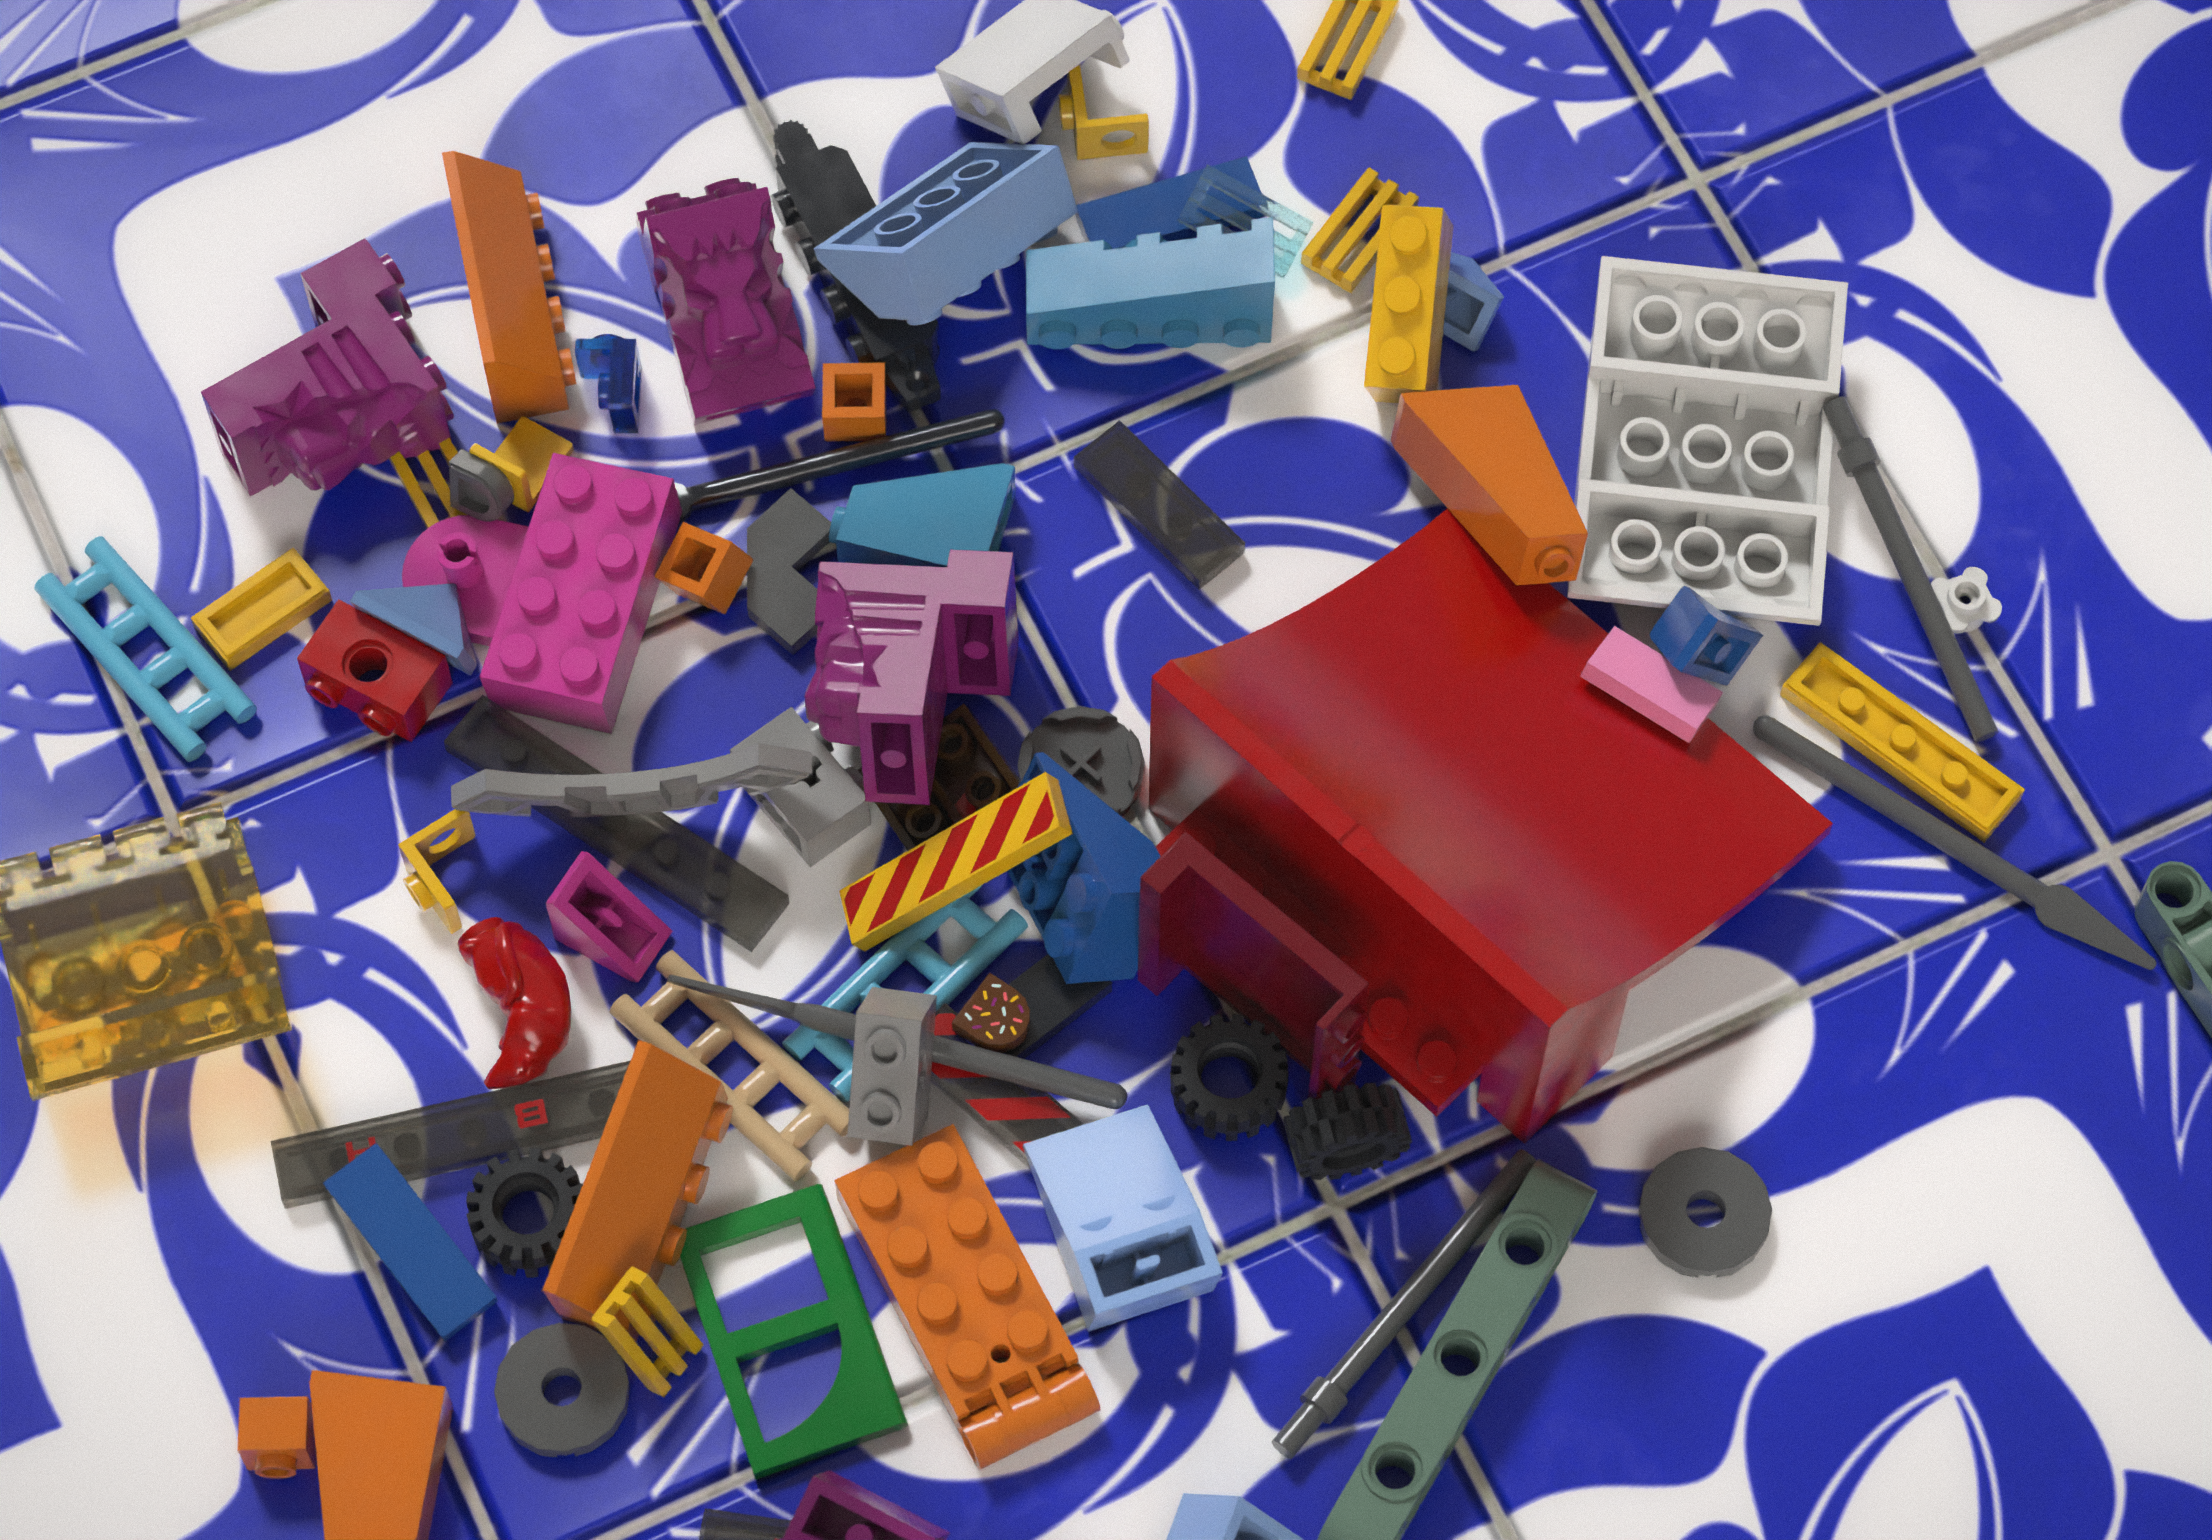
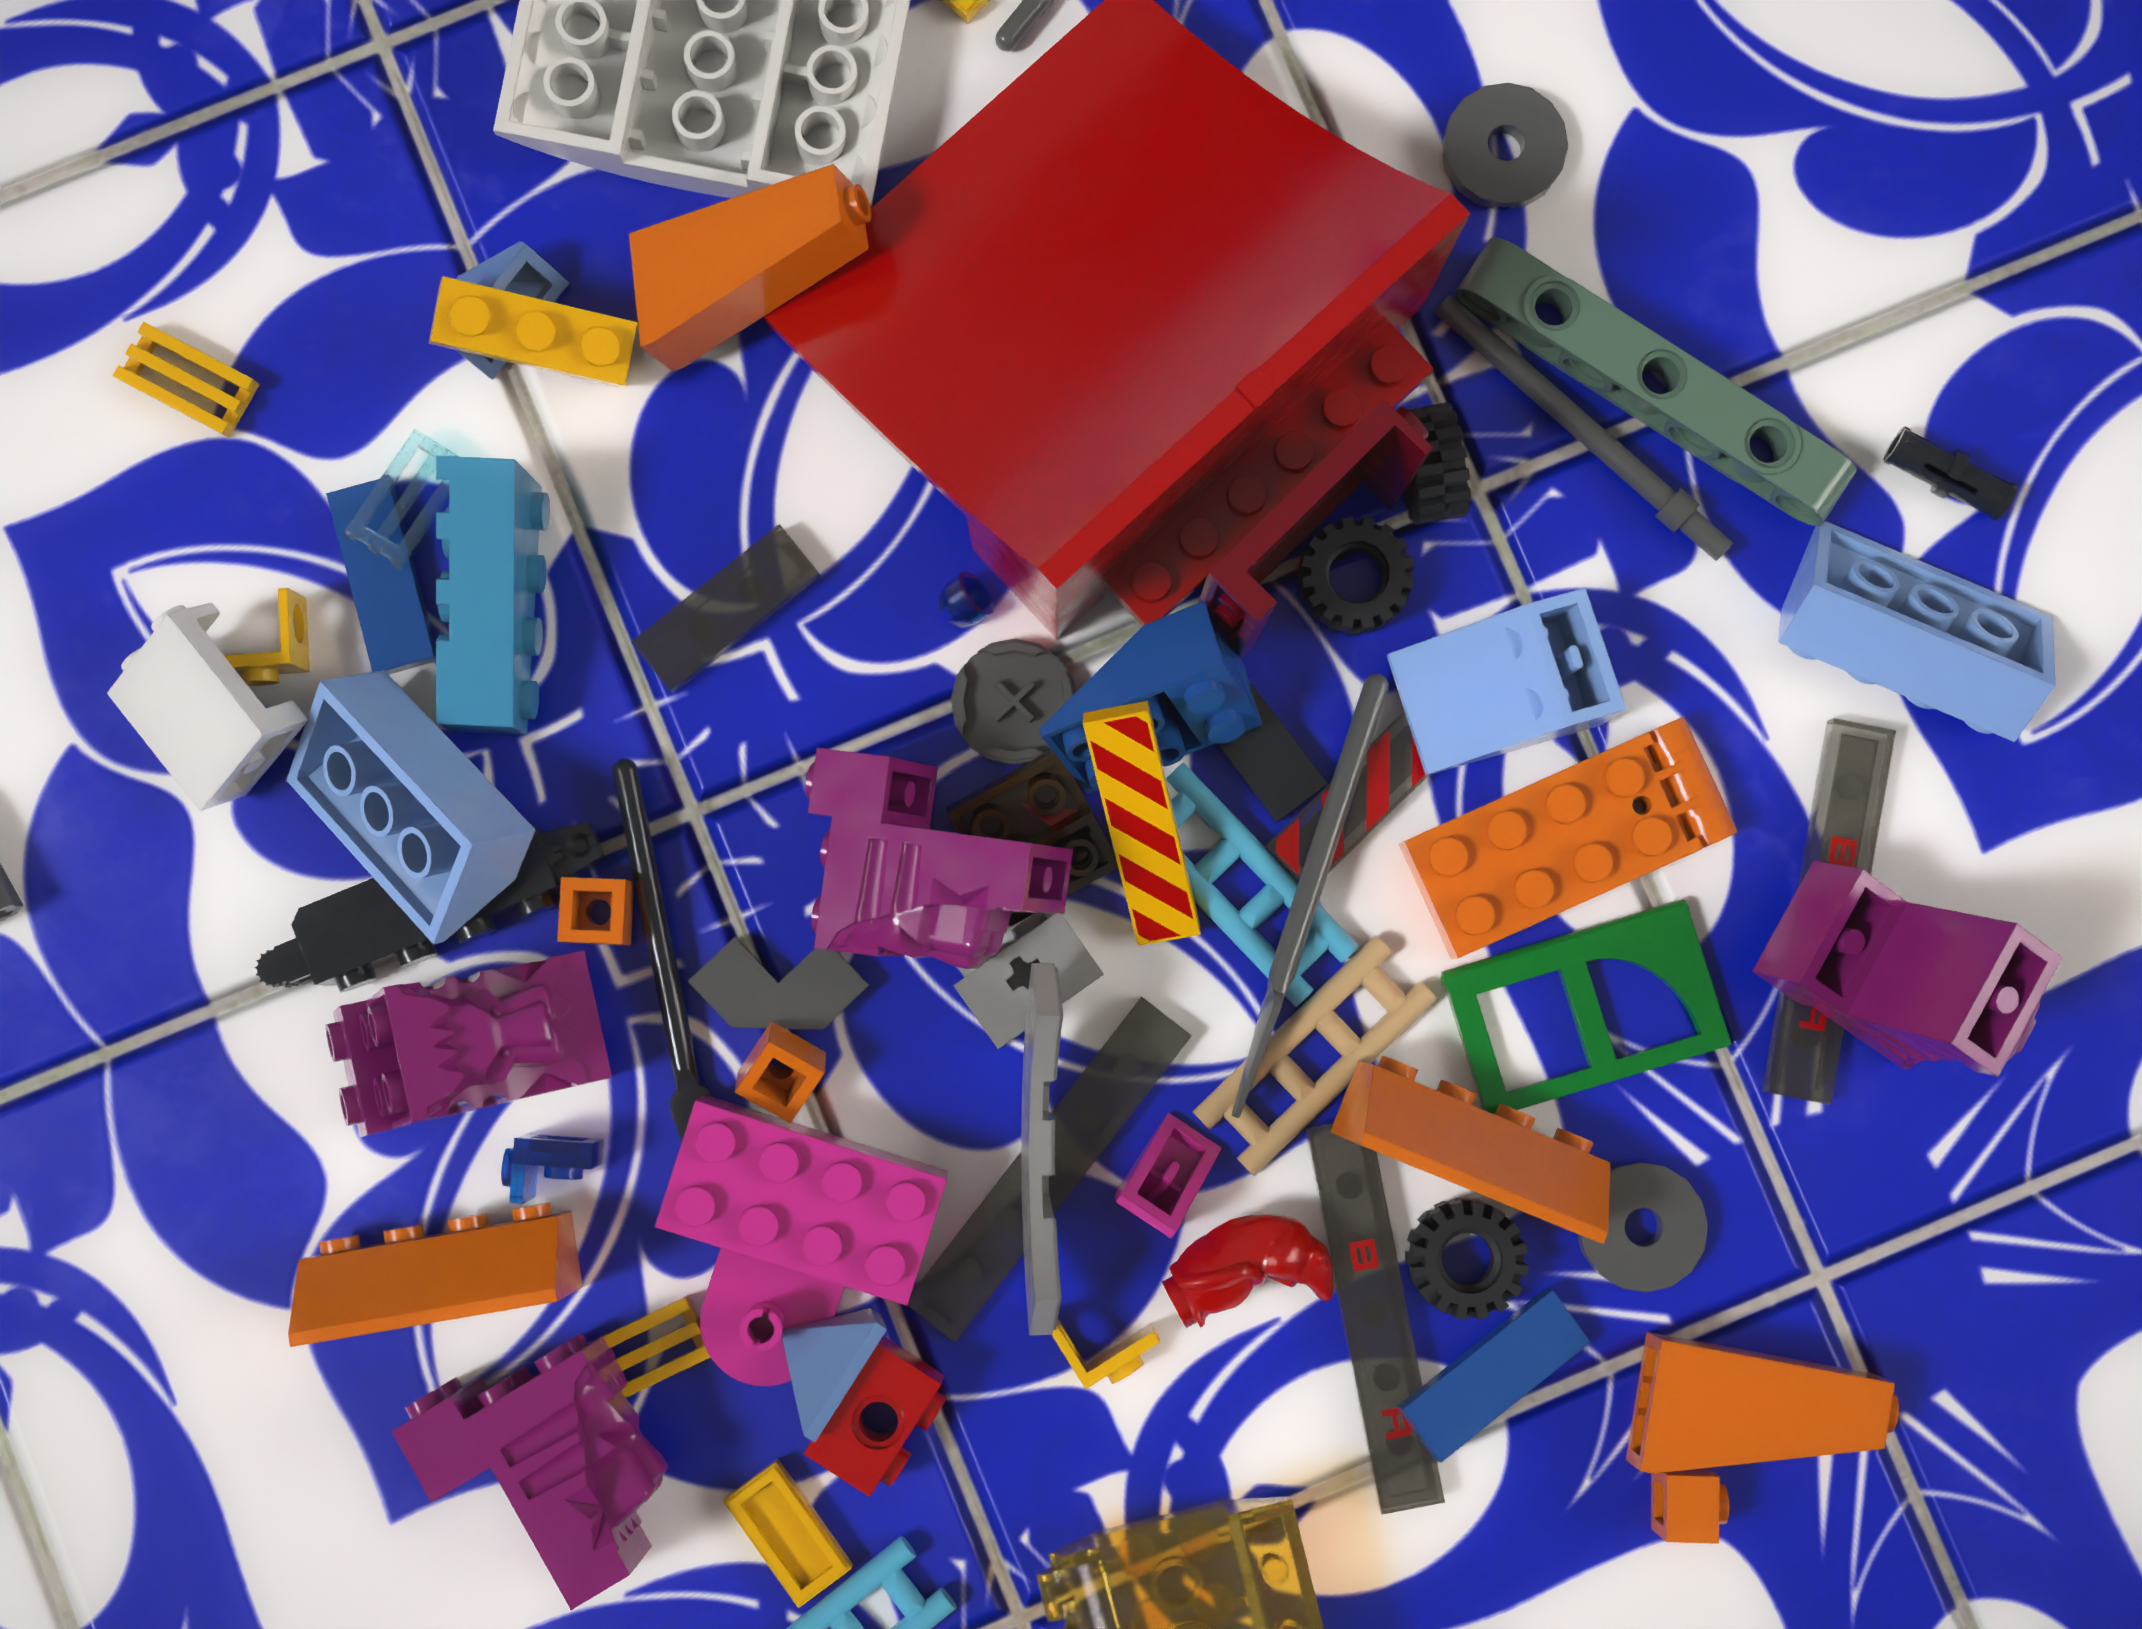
camera: 90 degrees left, 20 degrees up
dark grey tile [449,449,514,522] -> none
yellow bracket [469,416,574,513] -> none
yellow tile [591,1266,704,1398] -> none
dark azure slope [829,463,1016,567] -> none
light grey brick [847,987,937,1146] -> none
reddish brown tile [952,973,1030,1053] -> none
yellow tile [1301,167,1419,293] -> none
bright pink tile [1580,626,1723,743] -> none
blue slope [1649,586,1763,686] -> none

